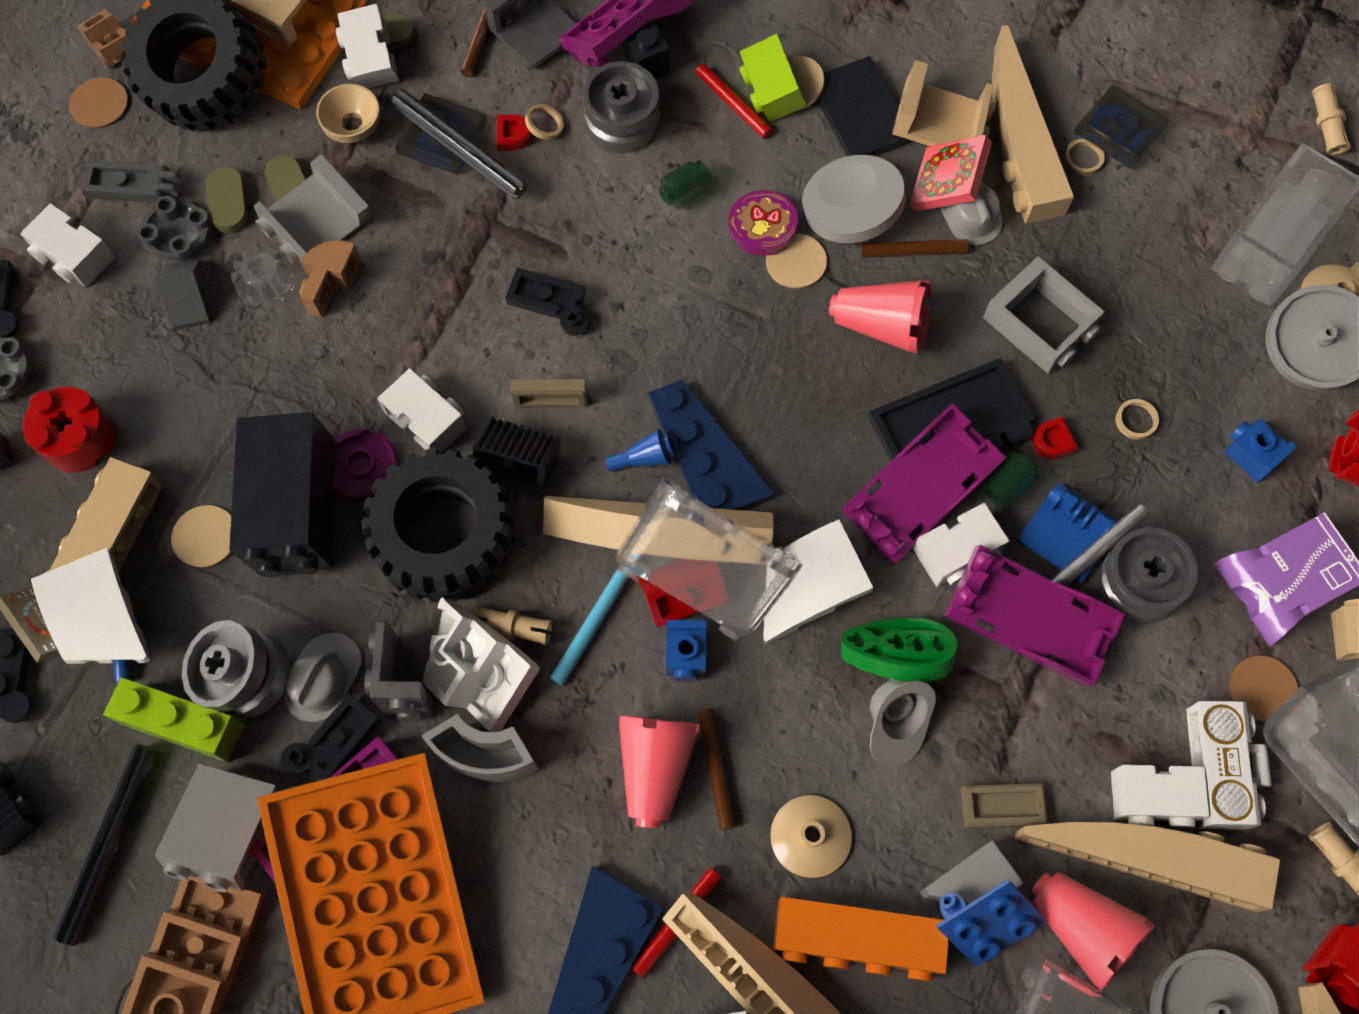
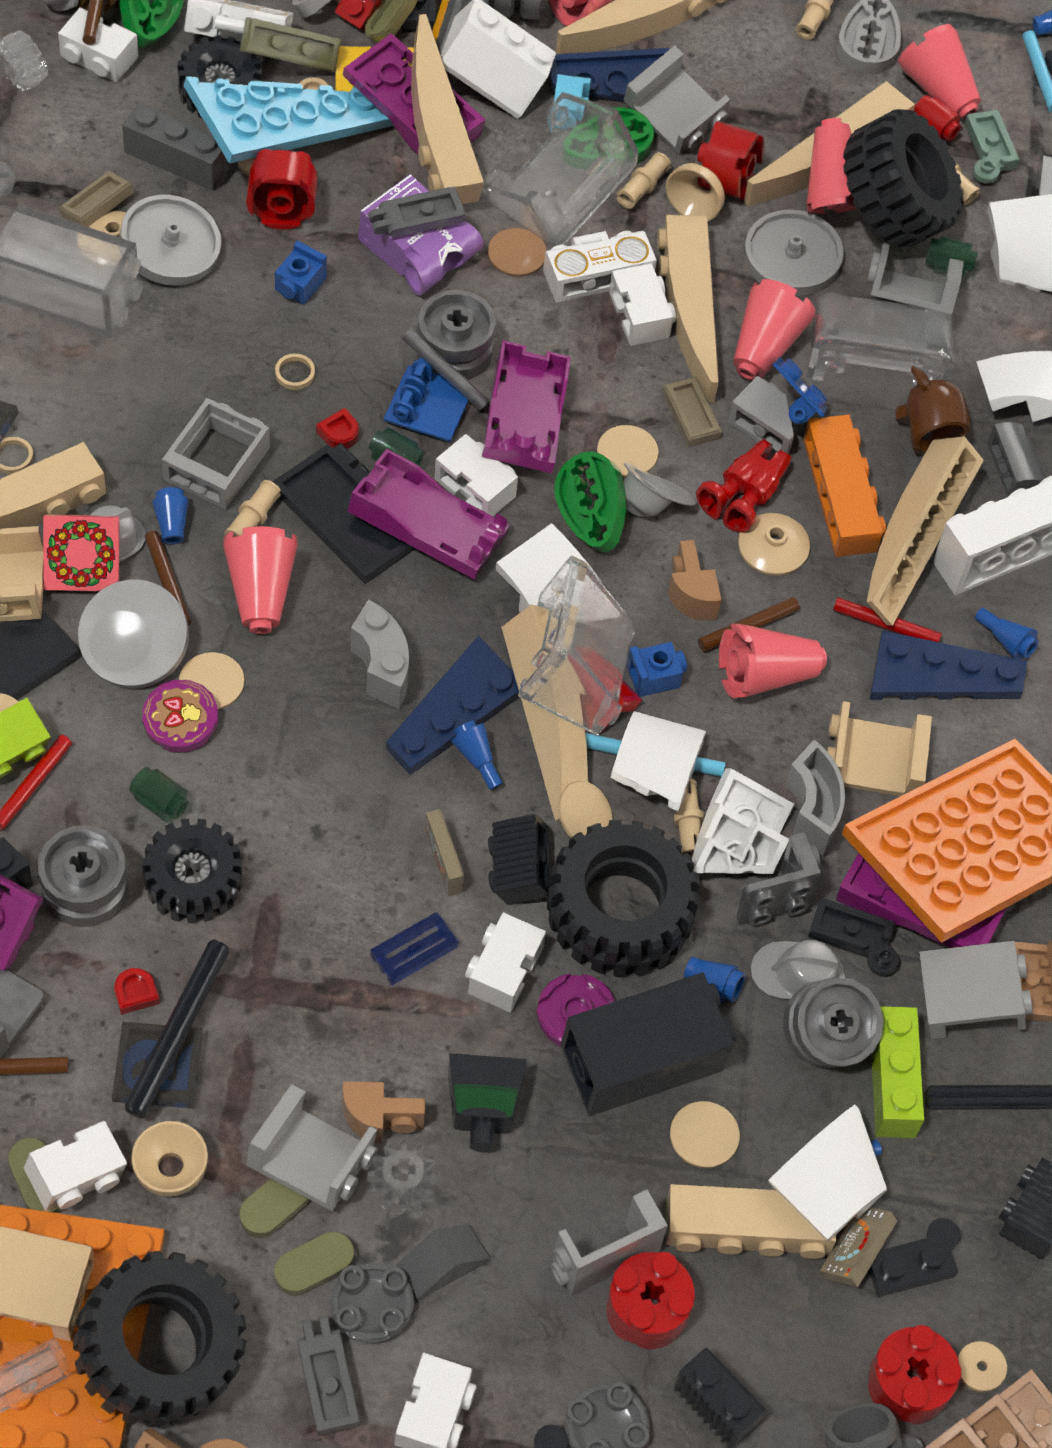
camera: 115 degrees left, 10 degrees down
black hinge [505,267,589,336] -> none
tan piece [525,104,564,140] -> none
none -> black bush [142,818,242,923]
none -> blue cone [152,487,189,545]
none -> tan pin [224,480,281,537]
none -> light grey brick [350,599,409,710]
none -> dark grey hinge [368,186,466,237]
none -> clear blue tile [370,912,458,986]
none -> black torso [448,1053,527,1152]
none -> light grey panel [550,1190,668,1296]
none -> tan piece [558,781,613,838]
none -> tan piece [597,425,658,477]
none -> white slope [611,711,706,811]
none -> tan piece [666,163,725,222]
none -> medium nougat brick [668,540,721,621]
none -> blue cone [684,956,746,1002]
none -> red piece [696,439,792,532]
none -> tan panel [827,701,932,796]

